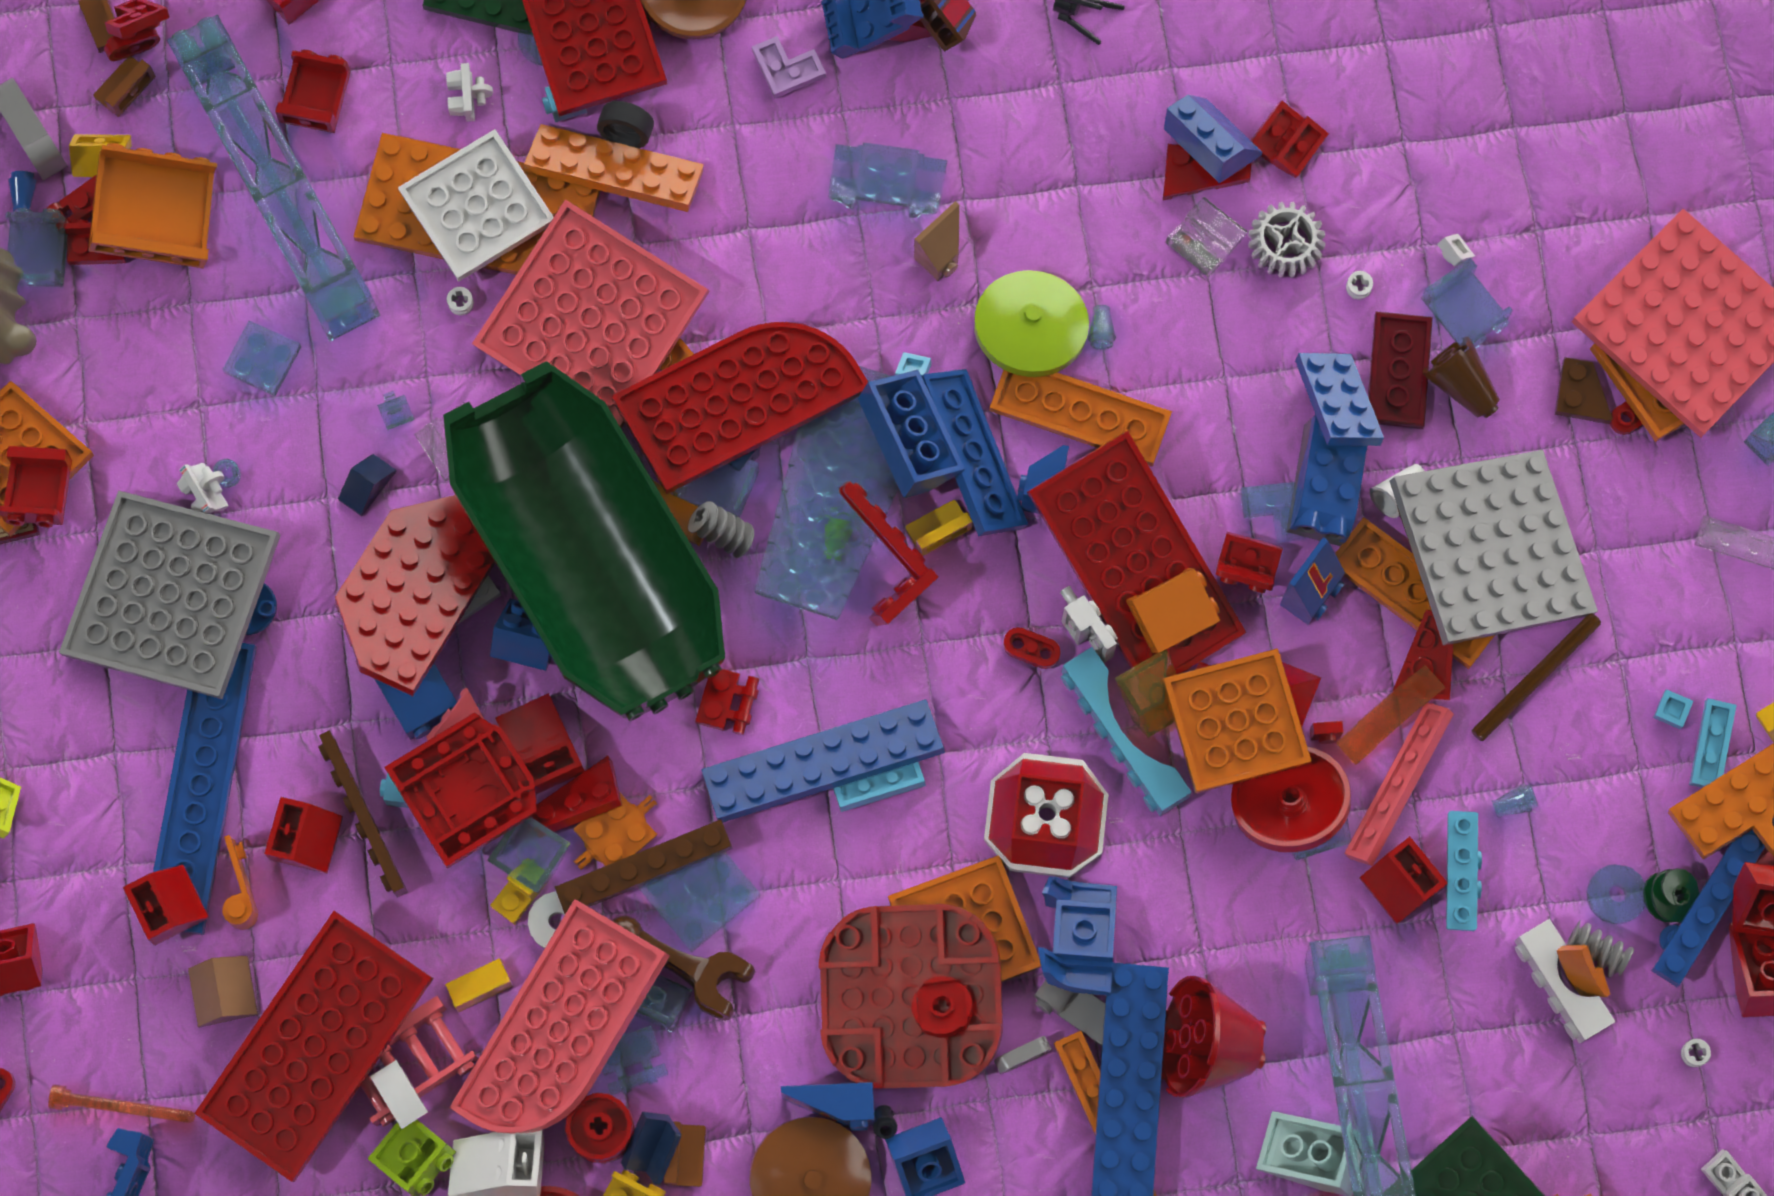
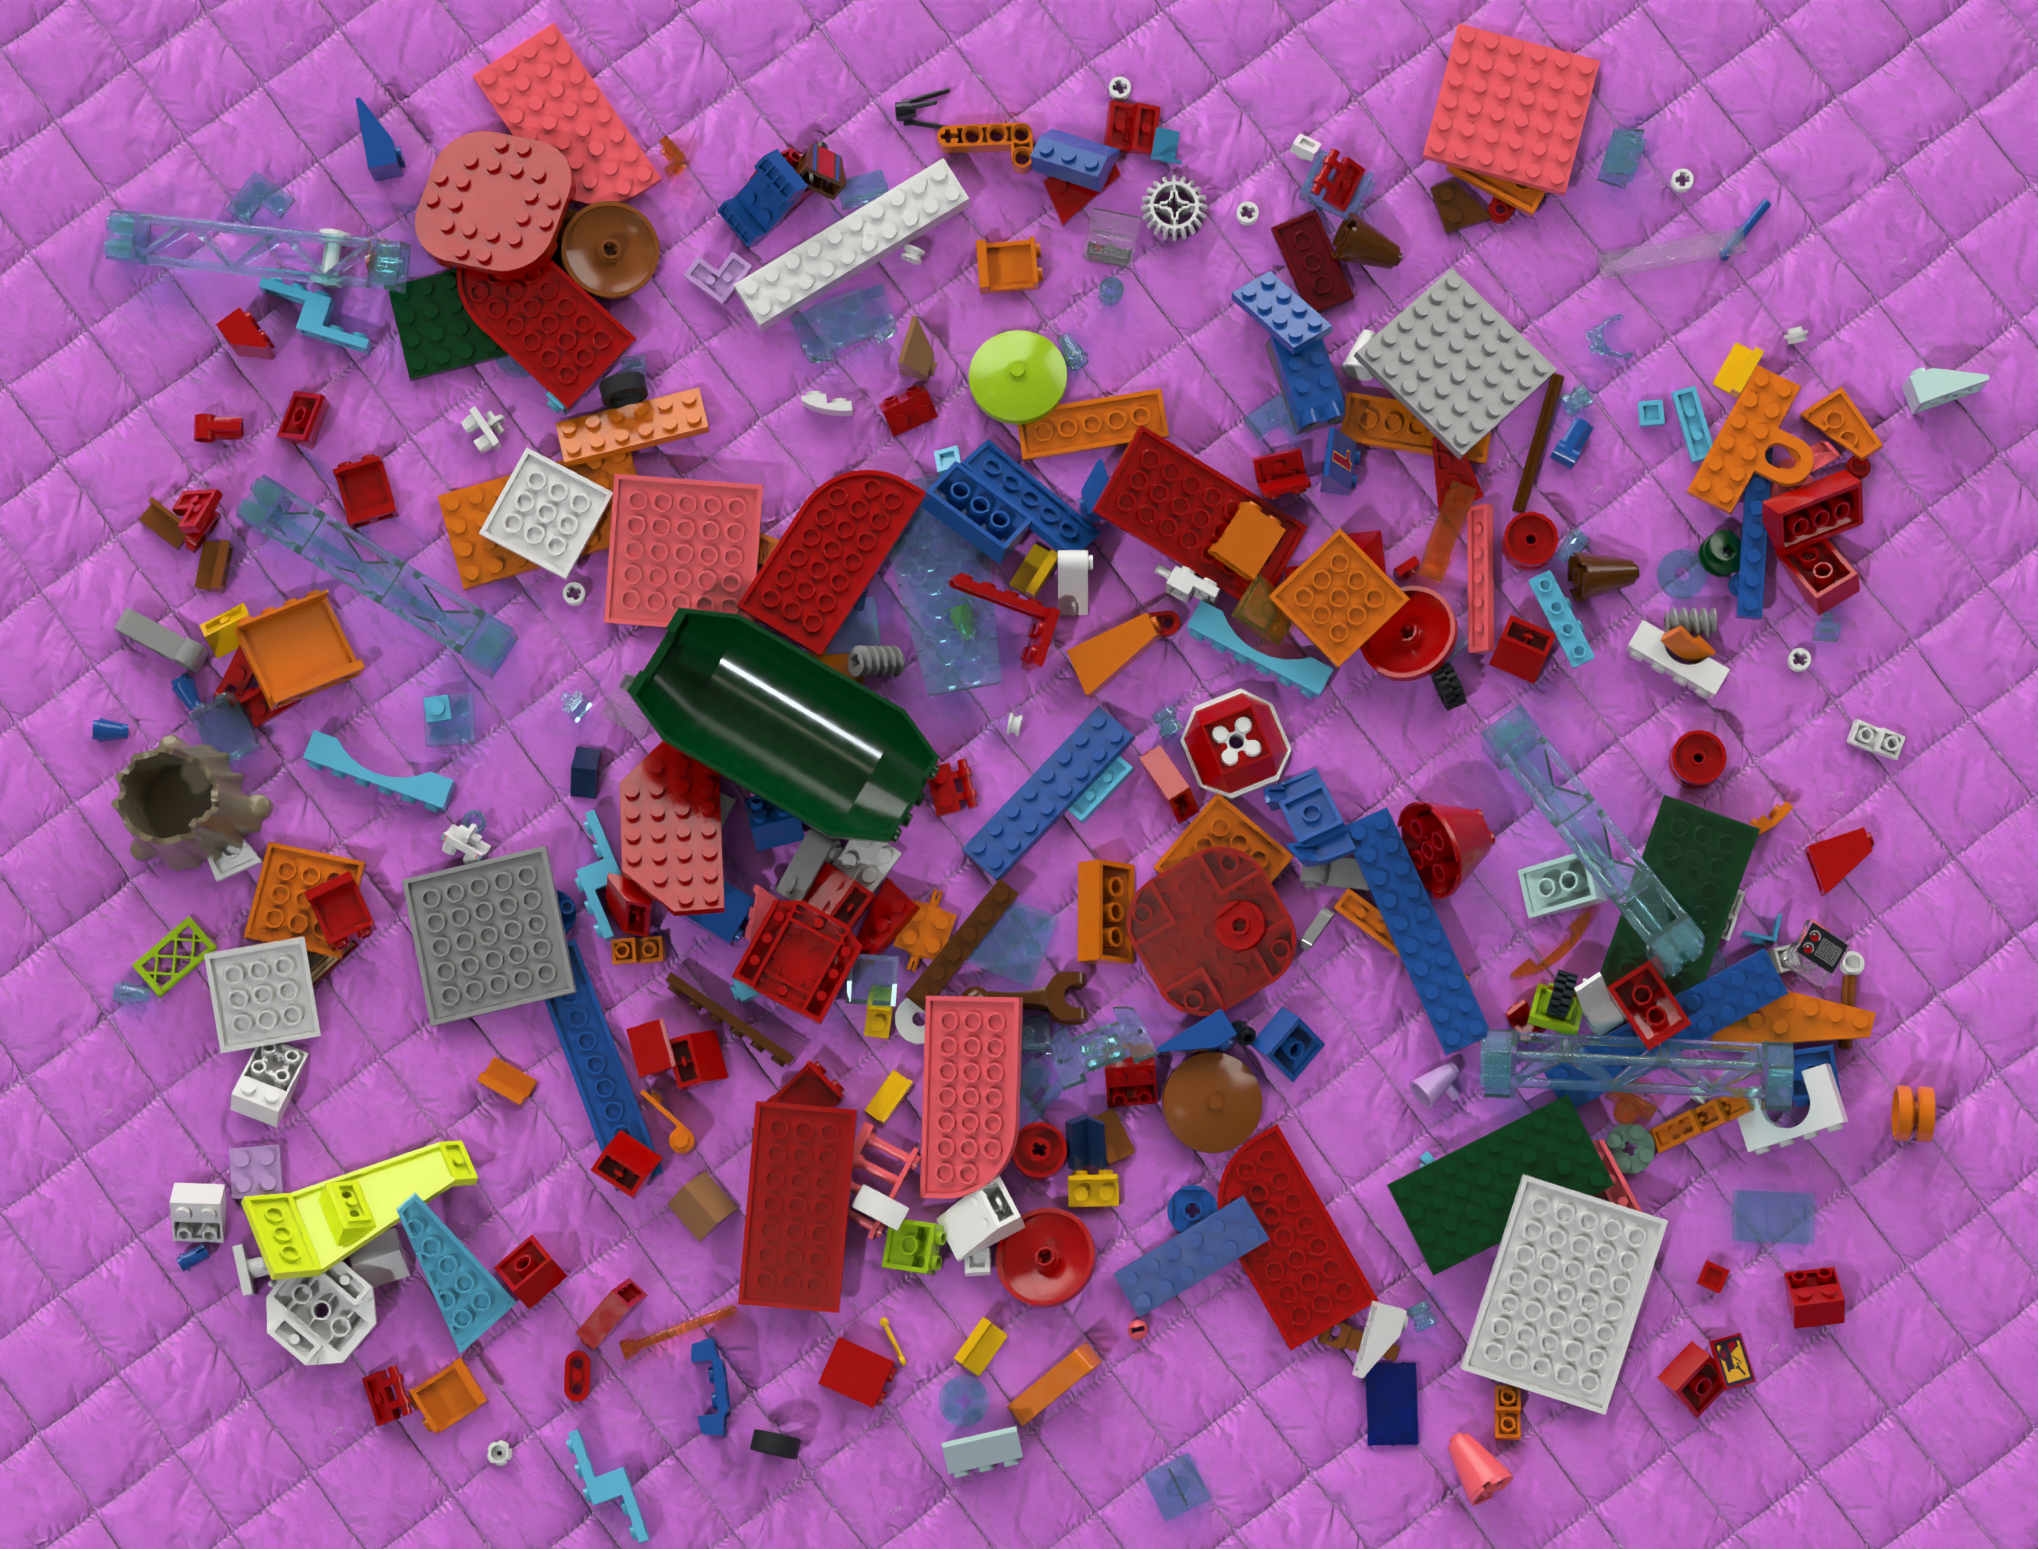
camera: 25 degrees left, 5 degrees up
none -> medium azure arch [303,730,456,813]
none -> medium azure plate [423,695,452,724]
none -> orange panel [477,1057,537,1107]
none -> medium azure bracket [574,810,622,942]
none -> red slope [576,1278,648,1350]
none -> red slope [605,873,656,937]
none -> orange slope [611,936,666,965]
none -> clear light blue tile [621,354,647,378]
none -> red slope [626,1018,676,1079]
none -> white brick [734,158,970,332]
none -> red panel [766,1060,845,1108]
none -> light grey door [775,828,842,901]
none -> white slope [801,391,853,416]
none -> white plate [832,840,902,893]
none -> clear light blue panel [839,170,889,210]
none -> red bracket [878,385,938,437]
none -> white bush [901,245,925,265]
none -> orange beam [937,123,1033,174]
none -> orange panel [976,236,1043,294]
none -> white bush [1006,713,1023,737]
none -> clear light blue piece [1050,1007,1158,1091]
none -> white door [1058,550,1093,616]
none -> orange slope [1066,612,1162,697]
none -> orange slope [1078,859,1135,964]
none -> clear light blue wheel [1098,277,1124,307]
none -> red slope [1103,1045,1158,1108]
none -> white bush [1109,77,1131,101]
none -> slope [1139,745,1200,824]
none -> dark azure bracket [1150,128,1182,164]
none -> clear light blue wheel [1151,706,1184,739]
none -> red plate [1310,148,1366,212]
none -> black tyre [1430,662,1467,711]
none -> red wheel [1501,511,1559,572]
none -> blue piece [1549,417,1594,470]
none -> clear light blue wheel [1559,384,1593,417]
none -> reddish brown cone [1567,552,1639,602]
none -> clear light blue helmet [1585,314,1633,359]
none -> red wheel [1668,730,1727,790]
none -> clear light blue tile [1812,613,1841,642]

